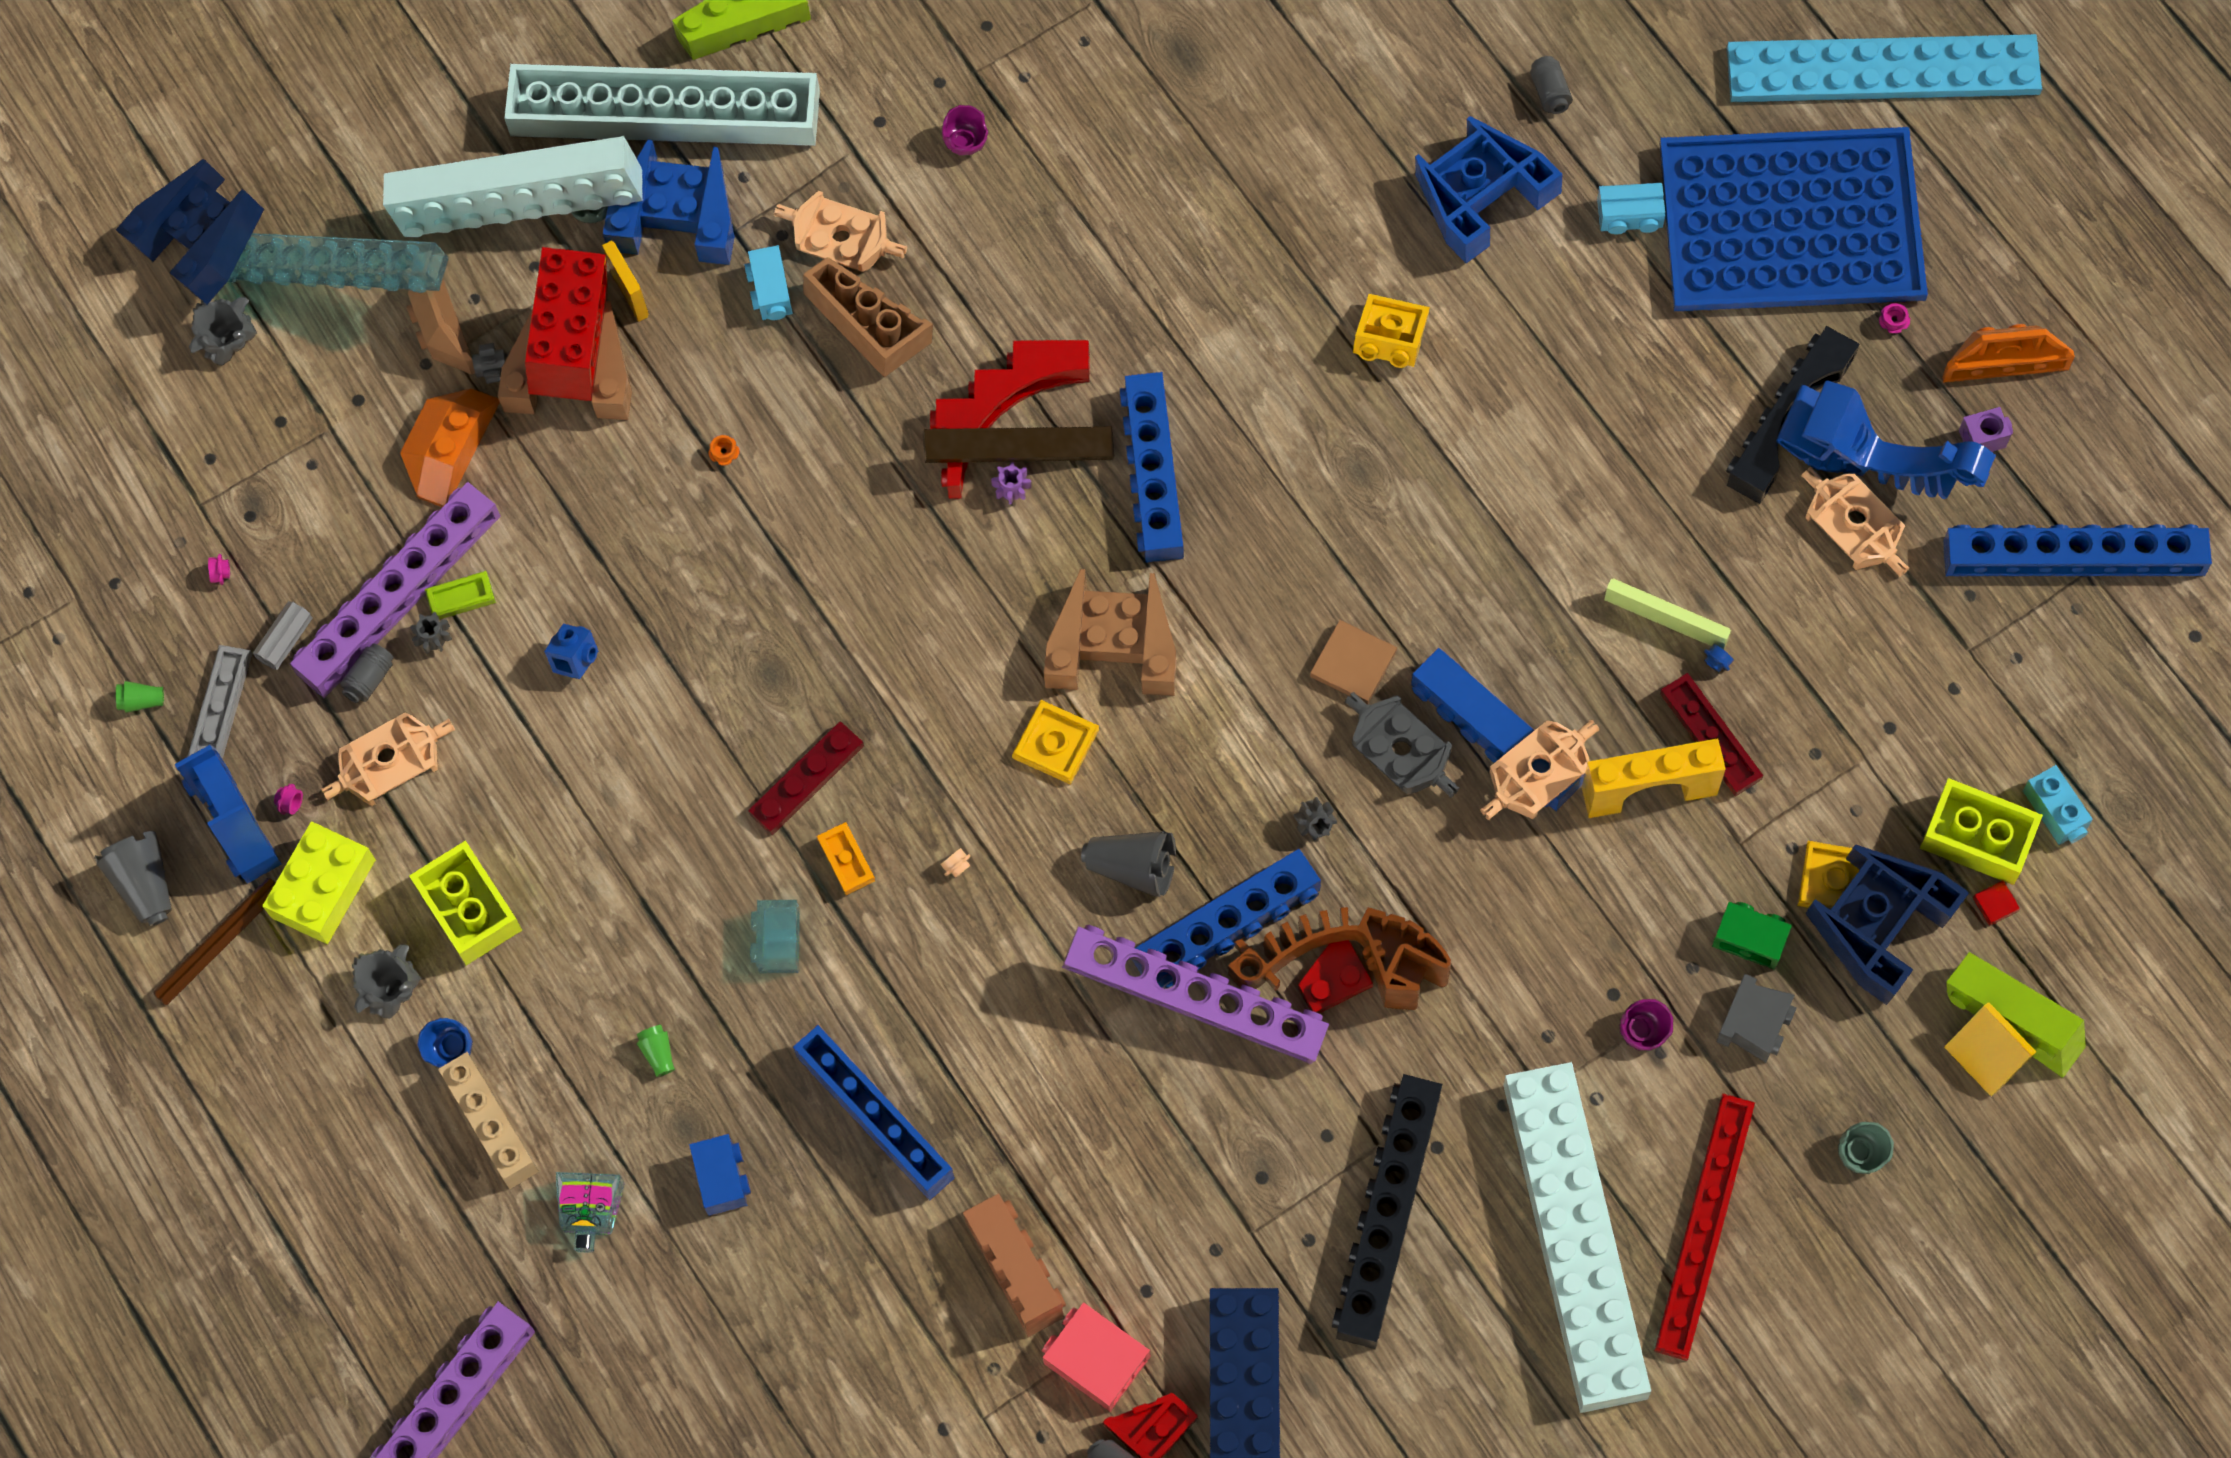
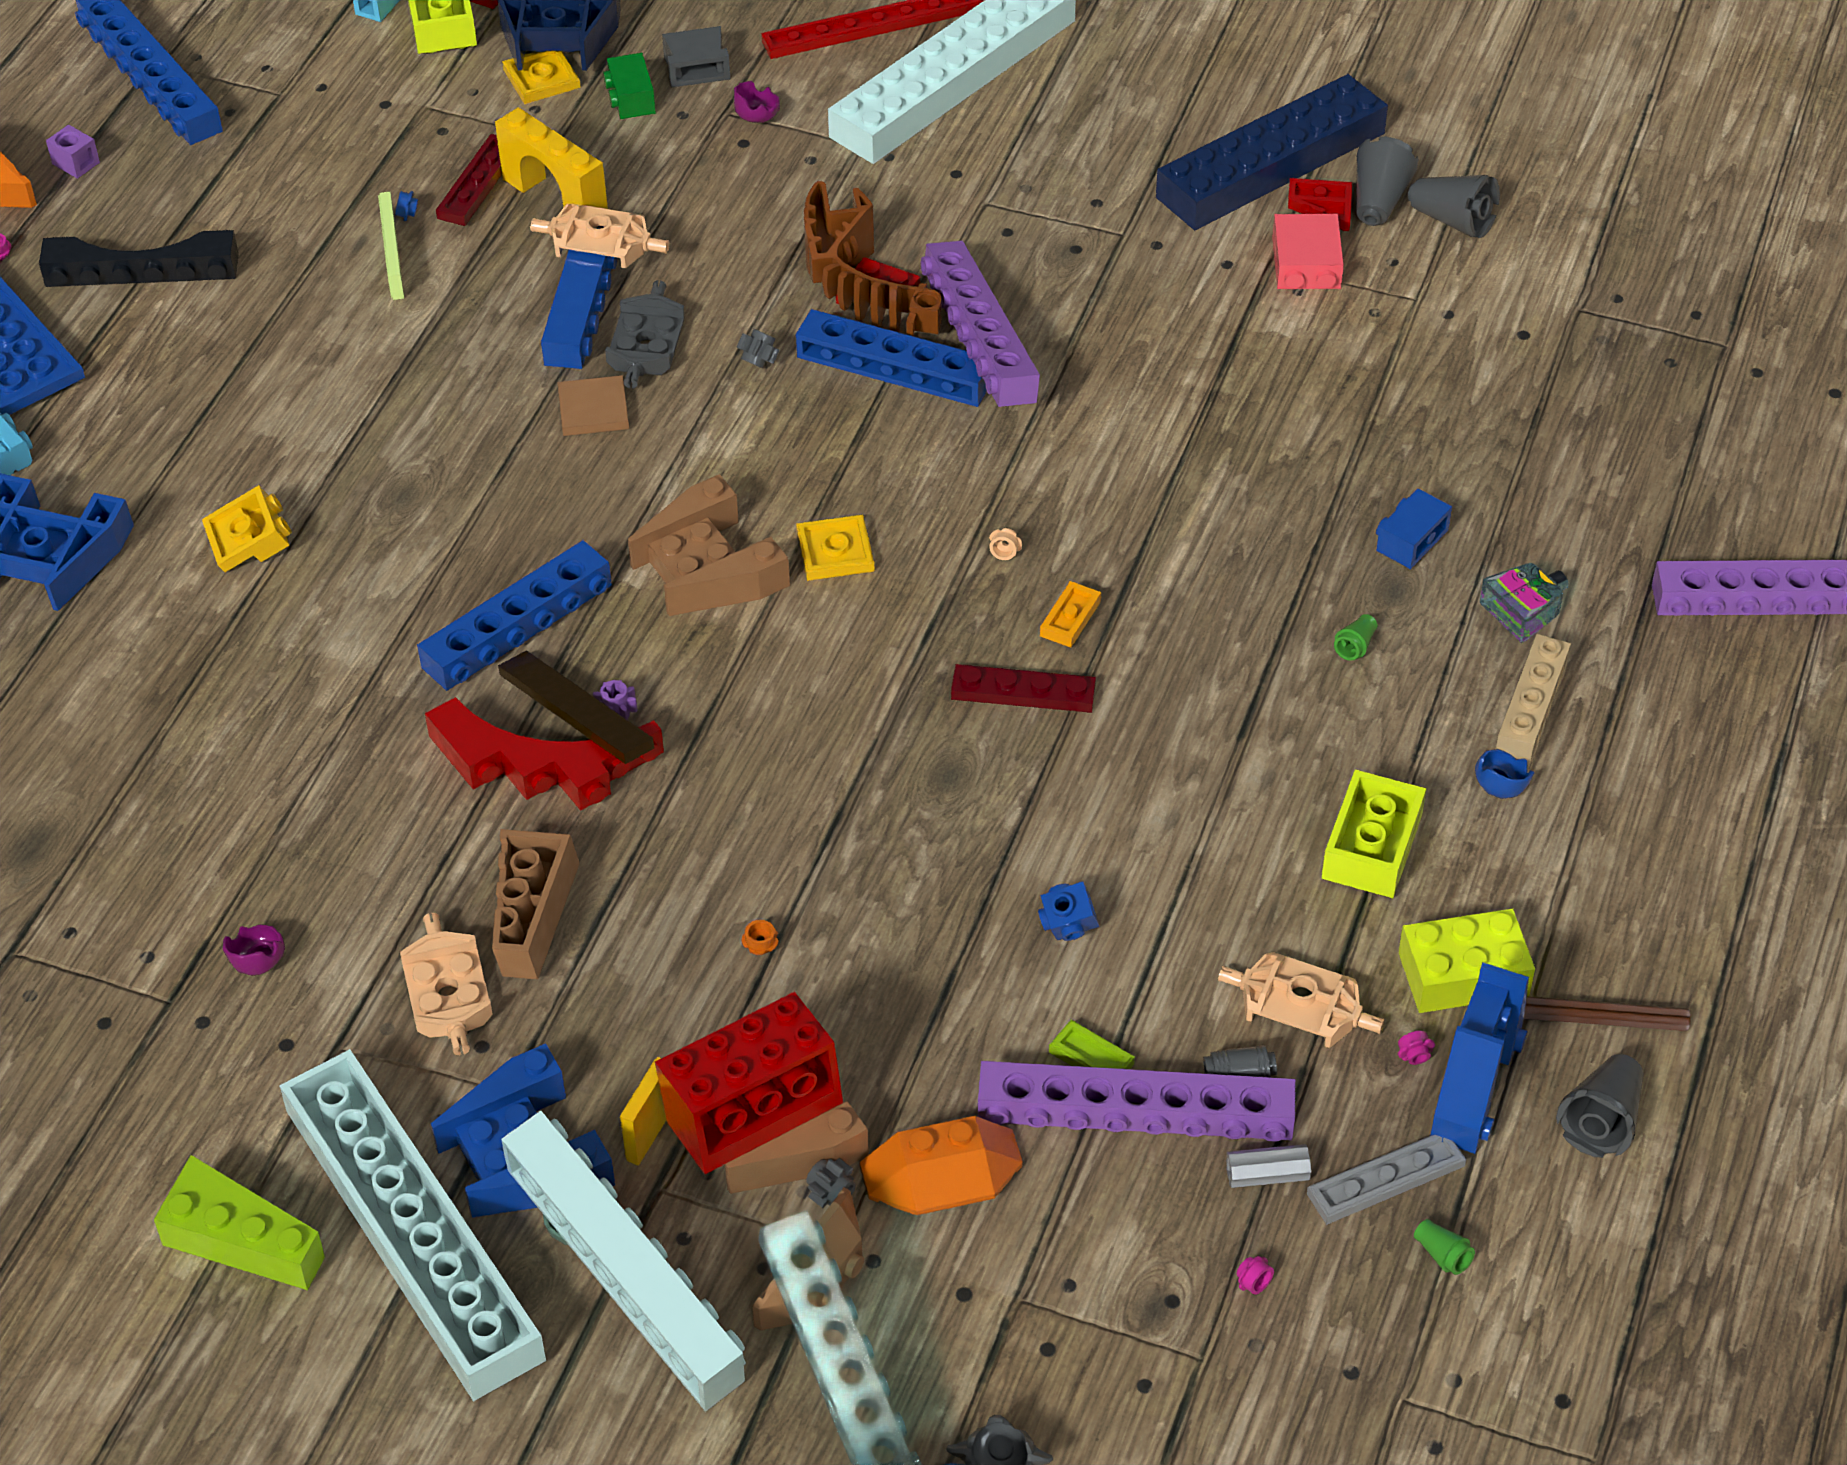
camera: 130 degrees left, 20 degrees down
dark grey hair [352,944,421,1019] -> none
dark grey gear [410,612,452,654] -> none
medium azure brick [744,245,793,320] -> none
clear light blue brick [750,900,800,973] -> none
blue brick [793,1025,955,1201] -> none
nougat wedge [963,1193,1066,1337] -> none
dark grey cone [1081,831,1176,897] -> none
black brick [1332,1074,1443,1349] -> none
blue piece [1776,381,1996,499] -> none
light nougat plate [1801,467,1909,577] -> none

